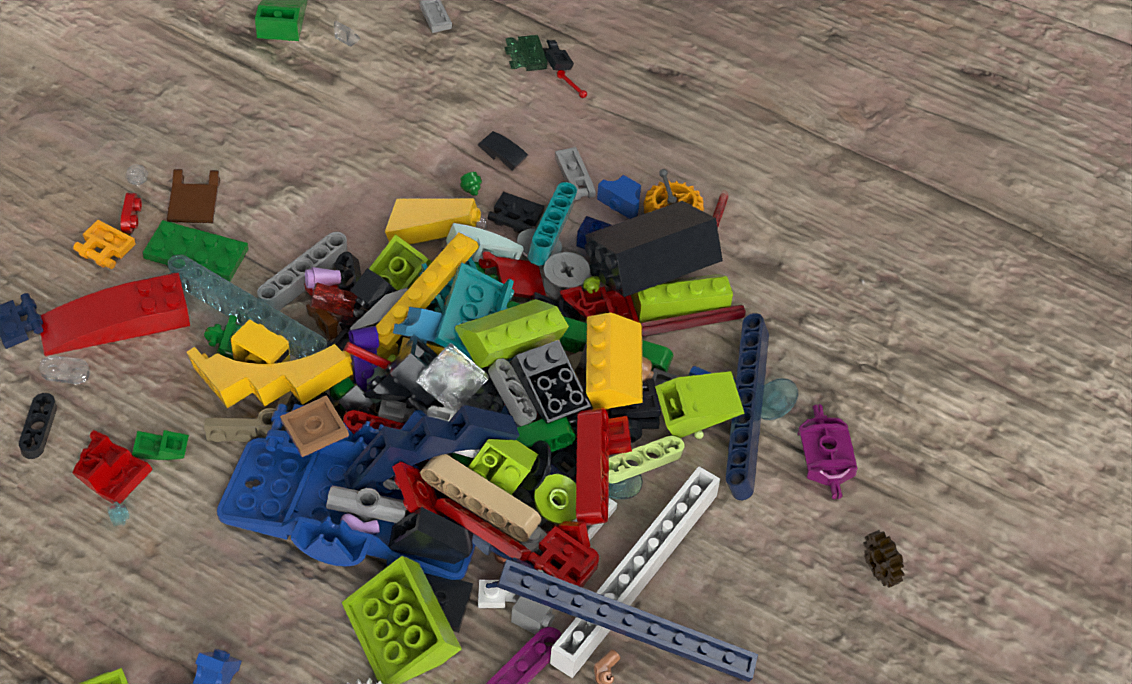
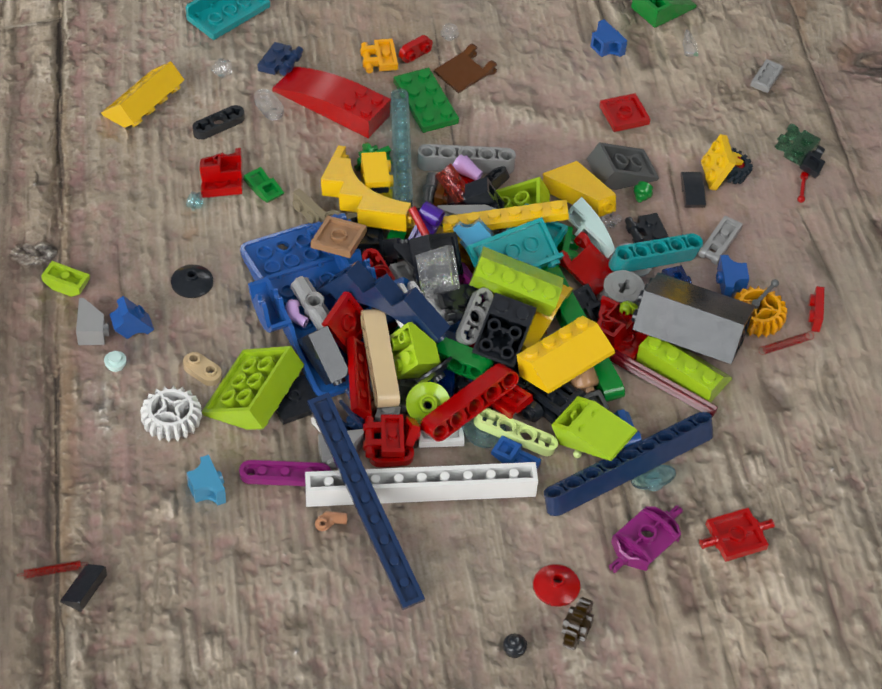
camera: 50 degrees right, 0 degrees up
none -> black dish [171,265,213,298]
none -> tan plate [183,352,222,386]
none -> dark grey axle [422,172,439,204]
none -> blue slope [491,436,541,469]
none -> black plate [503,633,527,658]
none -> red dish [533,564,580,607]
none -> dark grey slope [586,142,659,190]
none -> blue brick [590,19,627,57]
none -> red plate [599,93,651,132]
none -> red plate [699,508,775,562]
none -> yellow plate [701,134,753,191]
none -> red plate [808,286,825,332]

